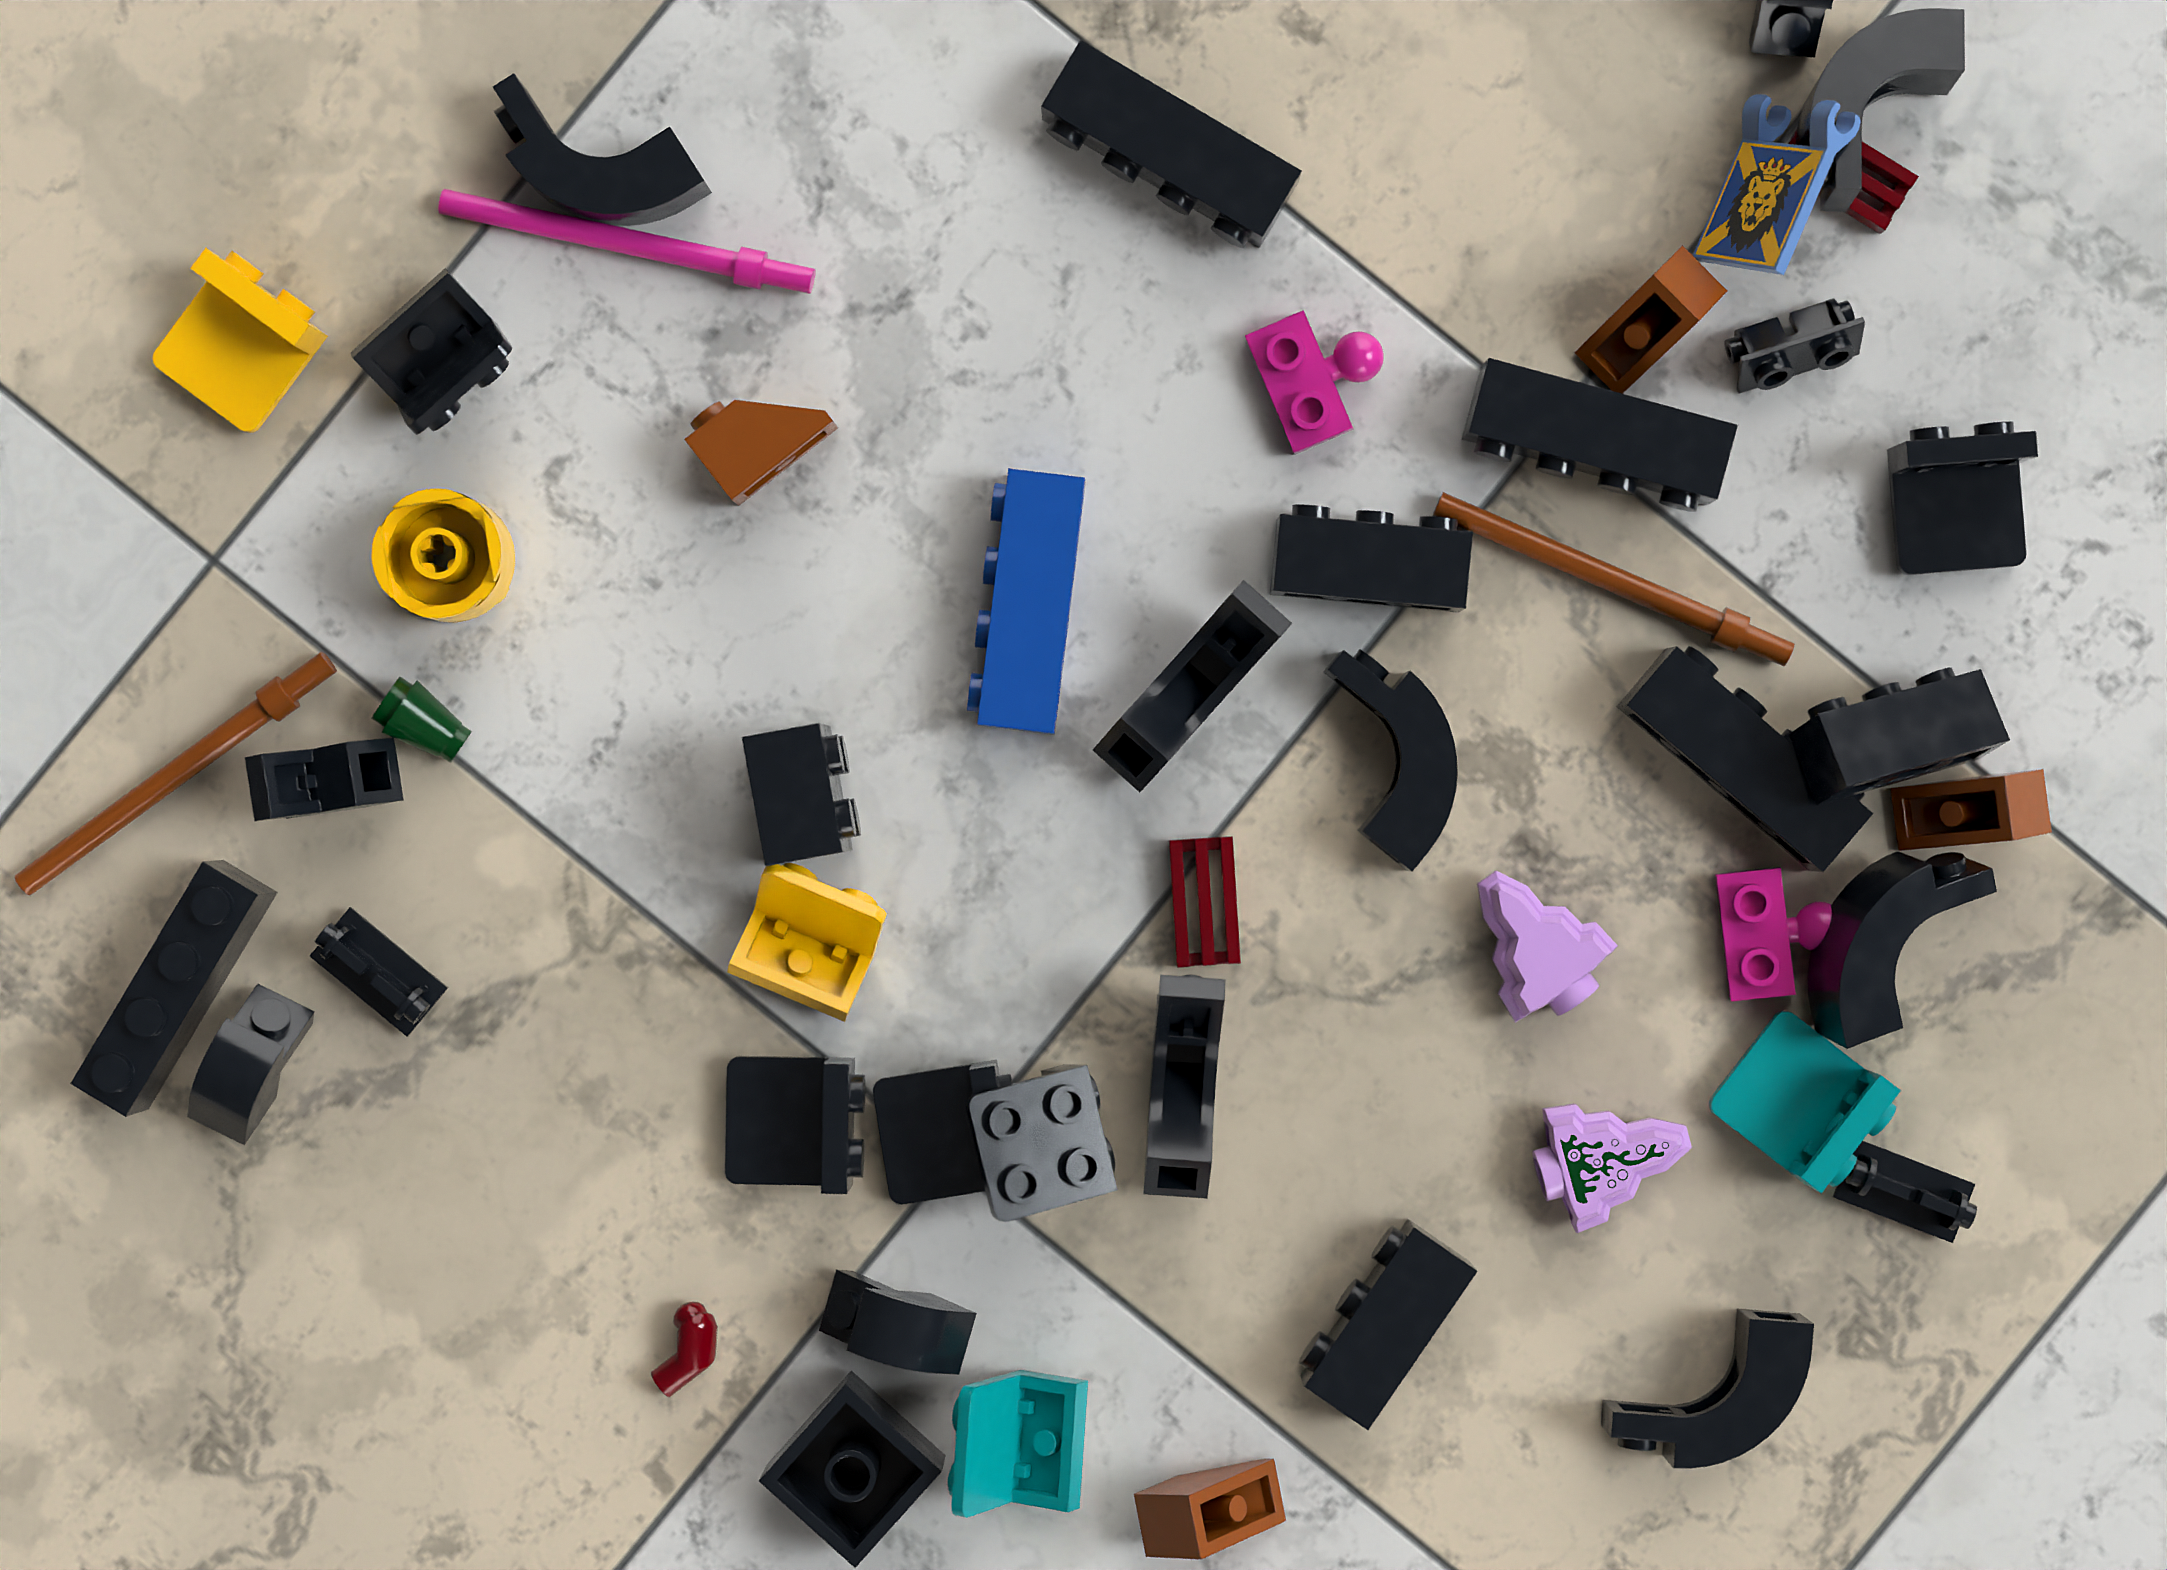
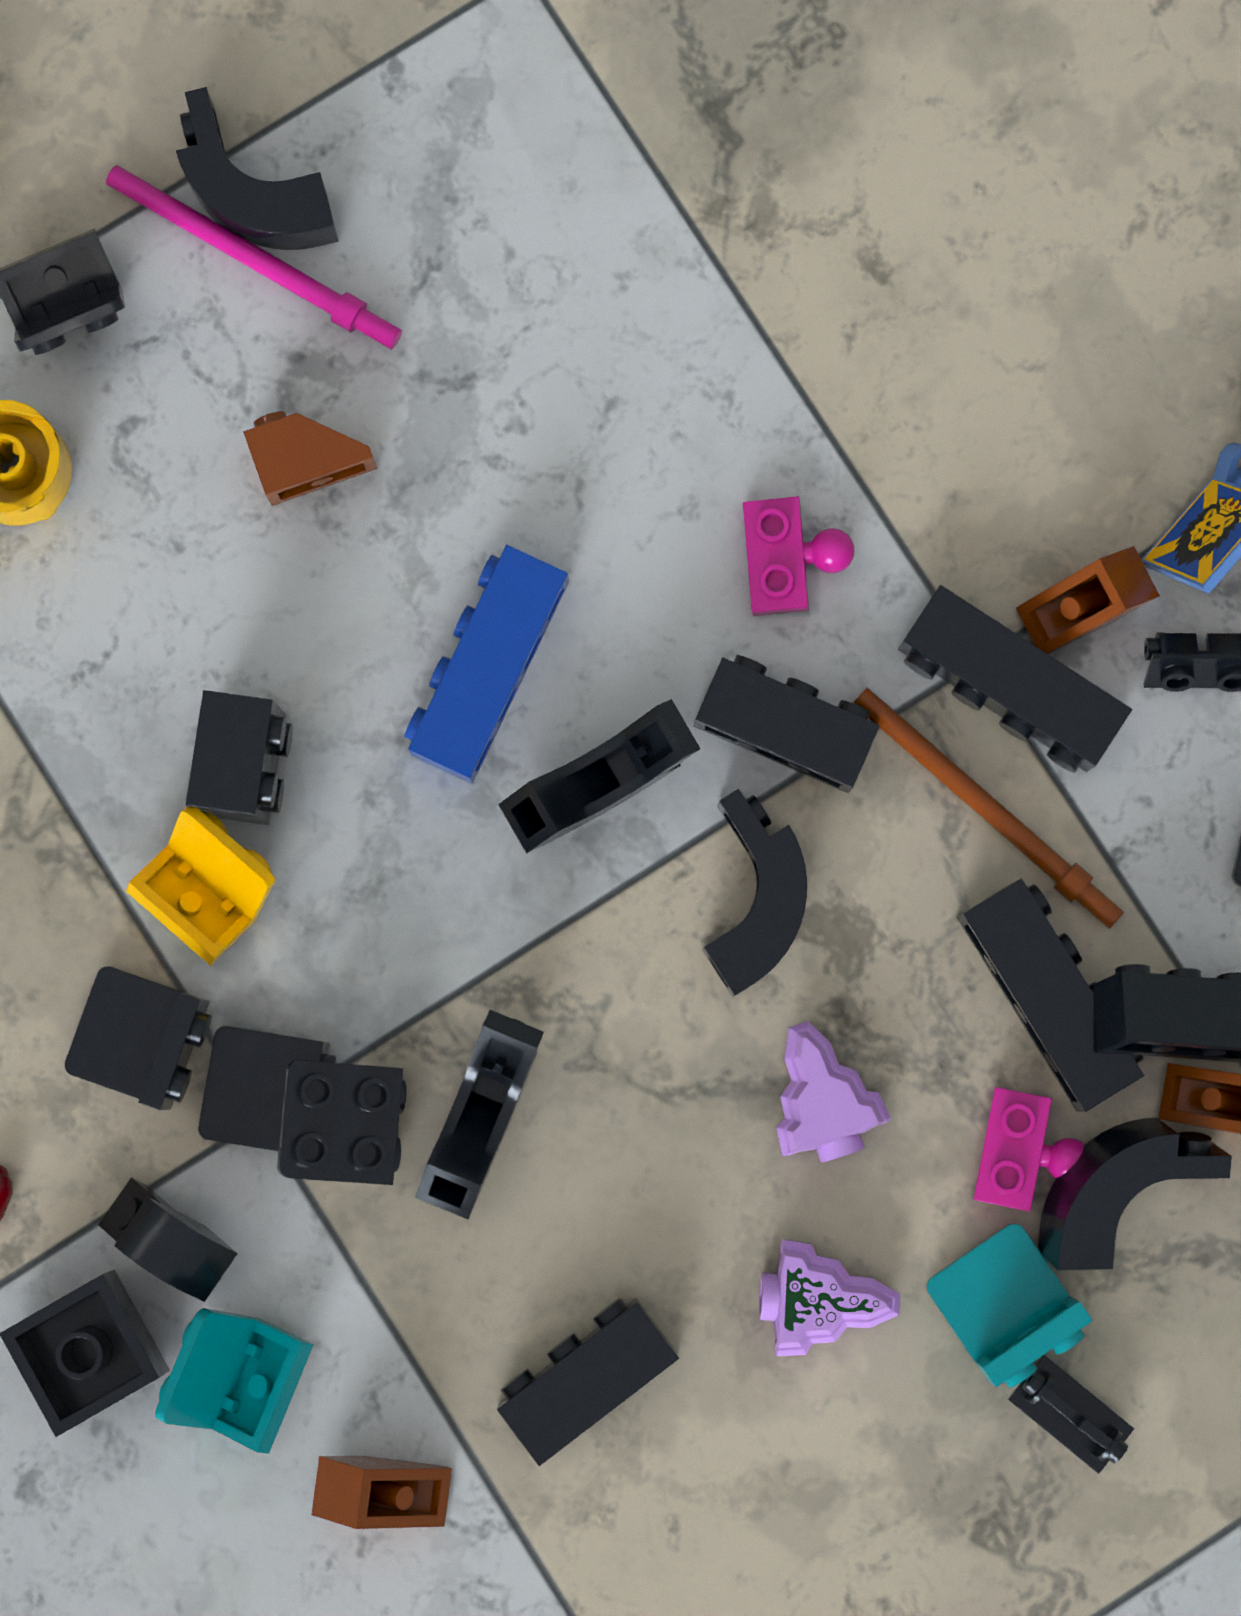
camera: 10 degrees right, 5 degrees down
black brick [1041,40,1302,248] -> none
dark red tile [1169,836,1241,968] -> none
black arch [1601,1309,1814,1469] -> none

